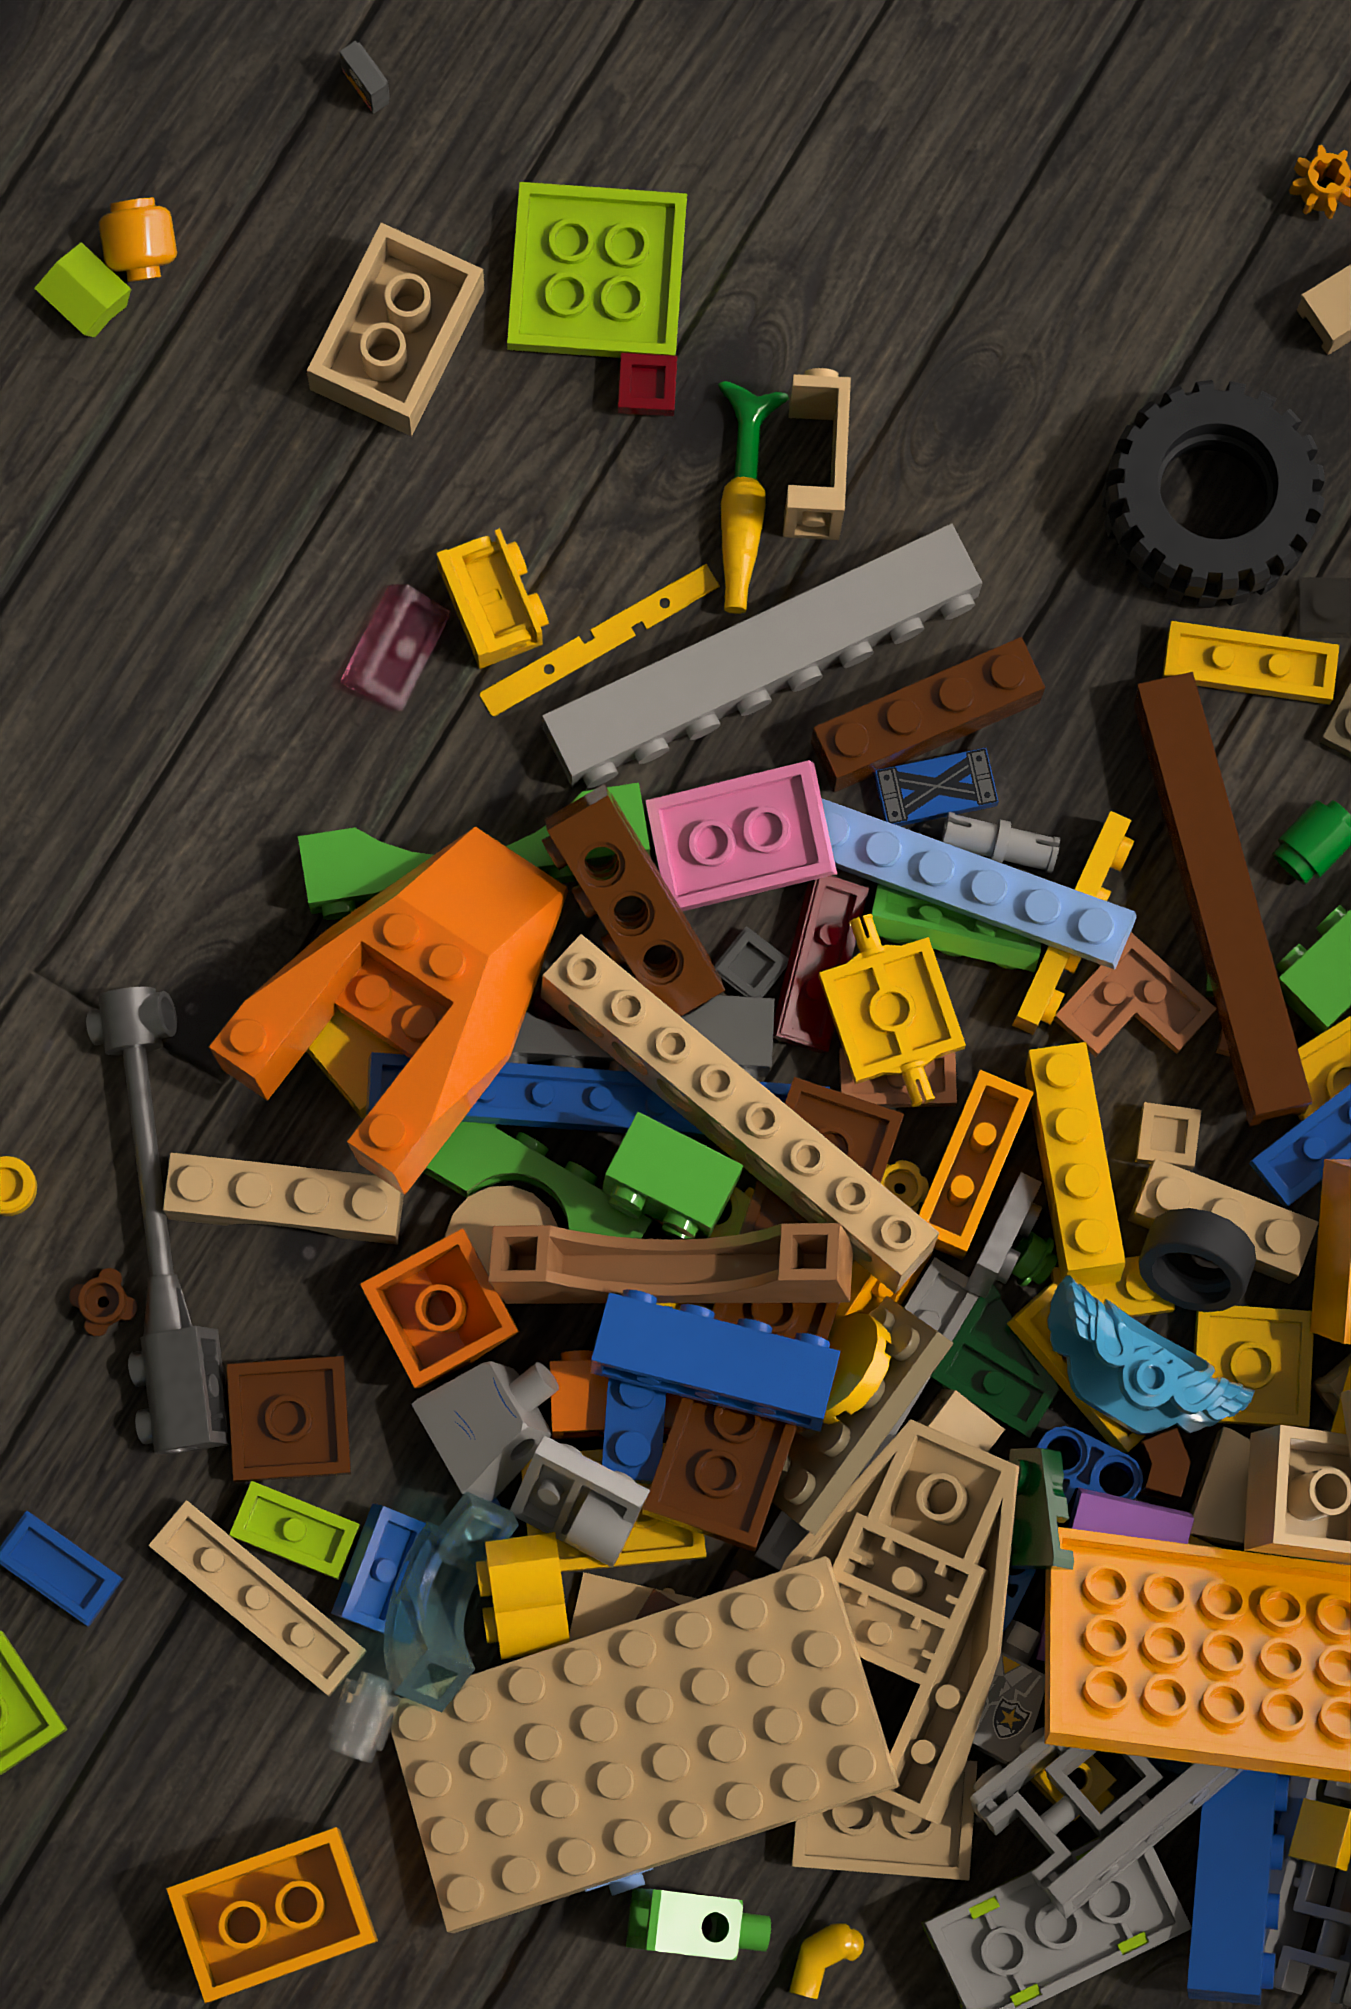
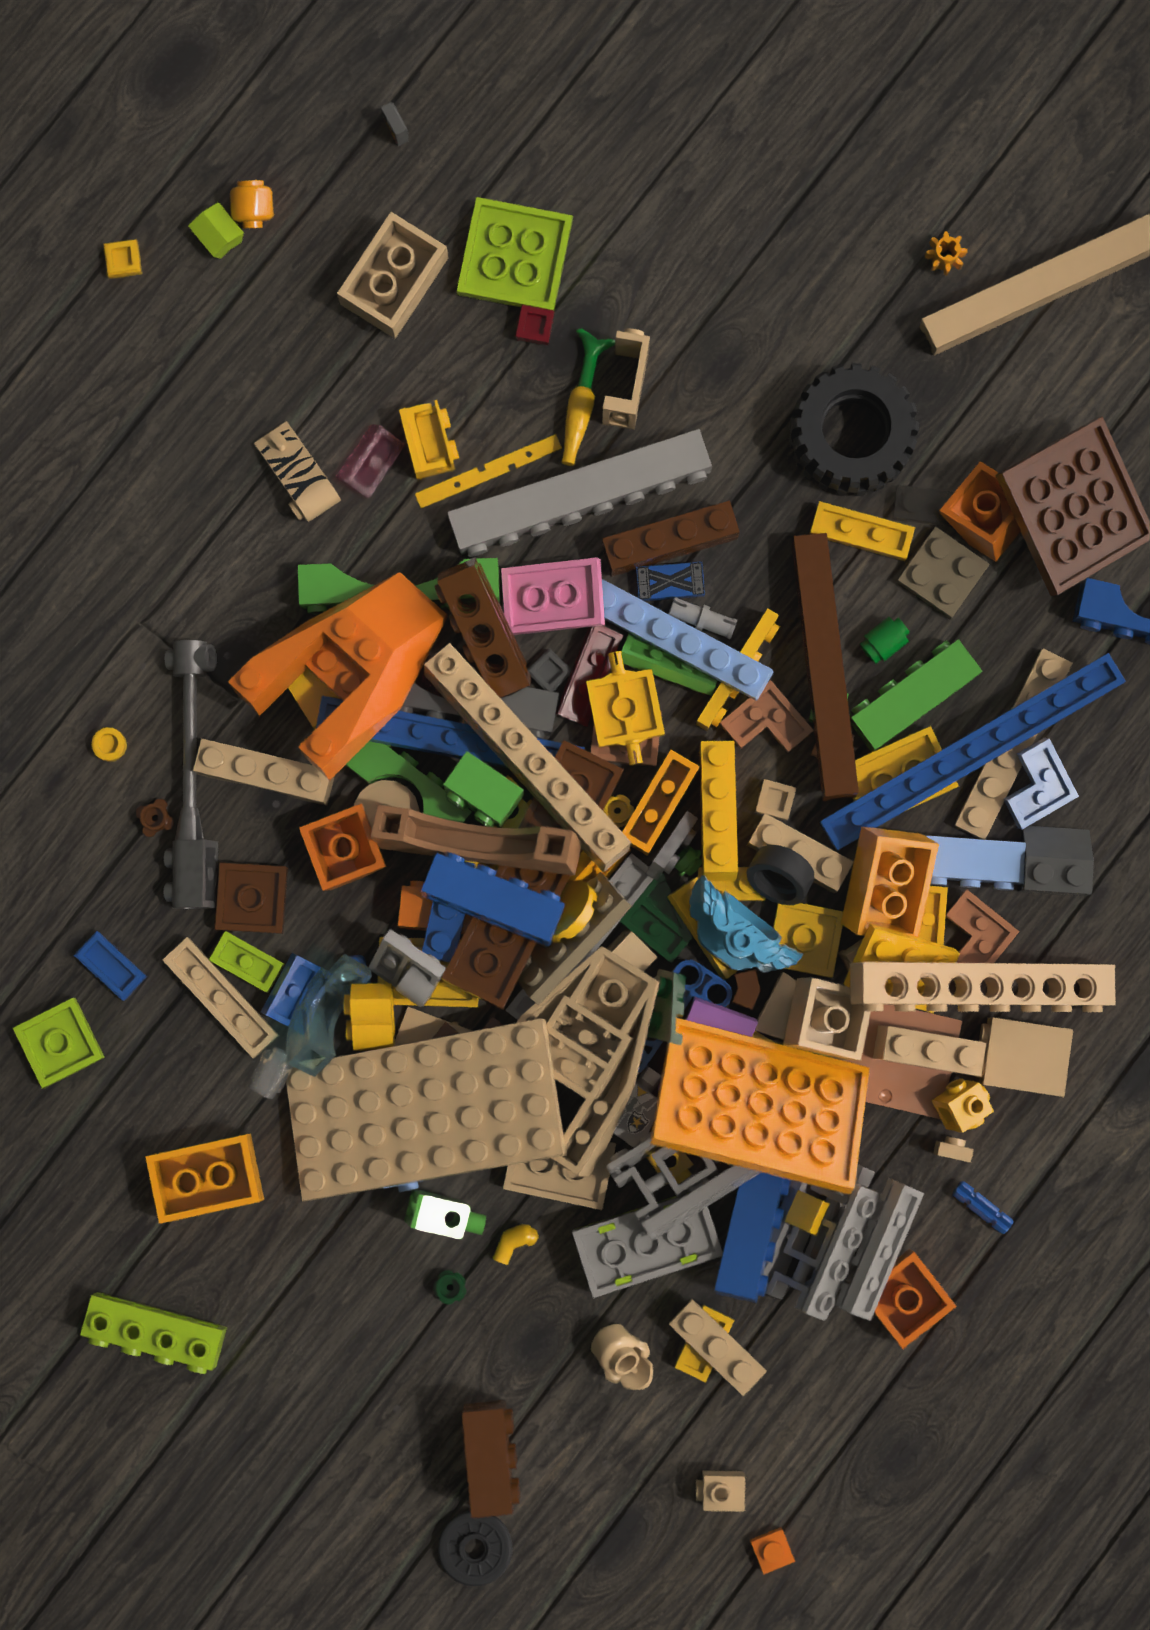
camera: 15 degrees right, 5 degrees up
light grey torso [411,1361,559,1502] -> none
none -> tan door [254,421,341,522]

